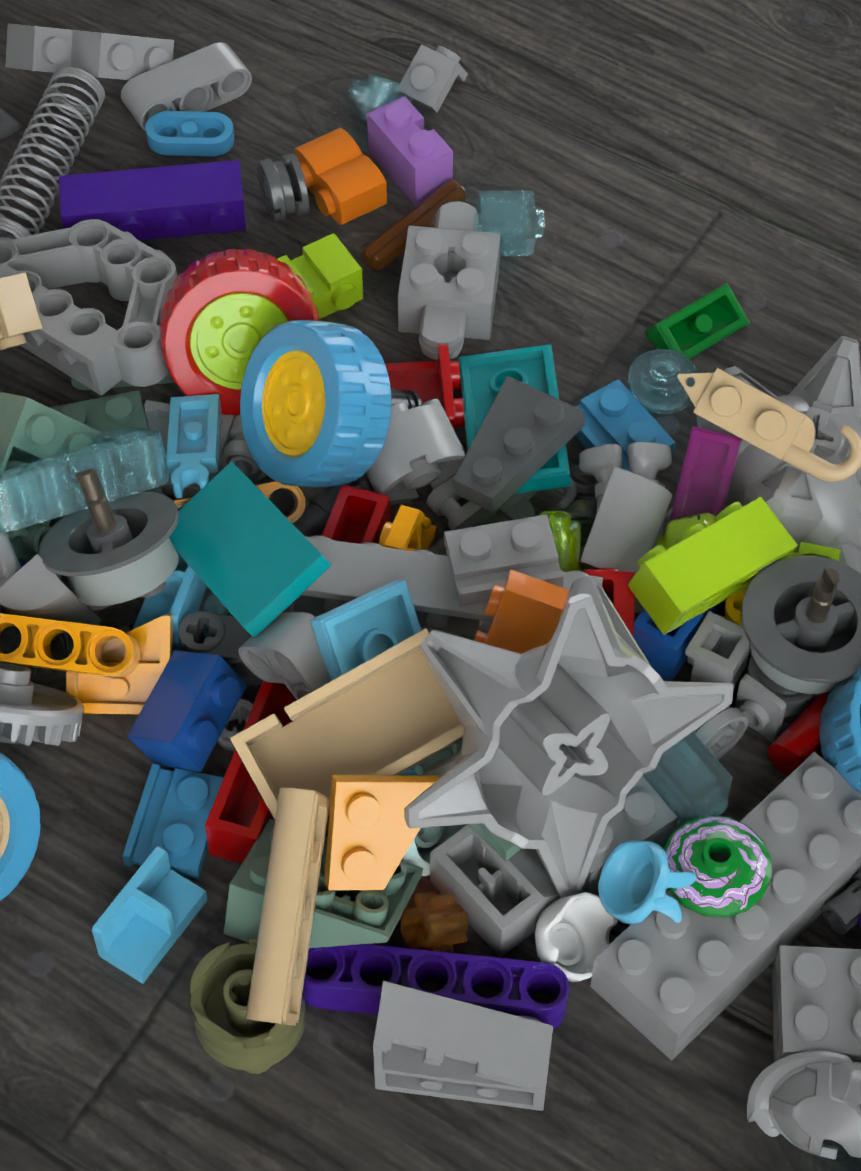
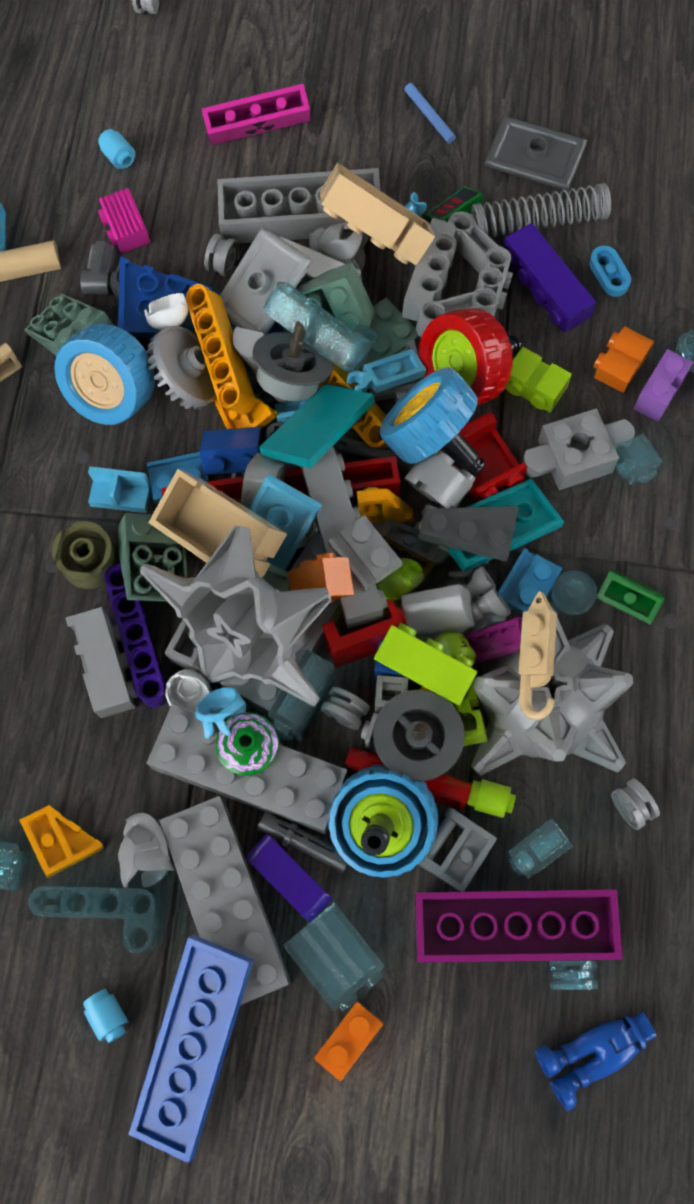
camera: 70 degrees right, 15 degrees up
light grey arch [5,23,174,80] -> none
light grey beam [121,42,252,131] -> none
tan brick [246,788,330,1026] -> none
dark grey wheel [257,153,310,222] -> none
light orange wing [324,775,440,890] -> none
reddish brown axle [362,180,466,272] -> none
clear orange gear [401,891,468,953] -> none

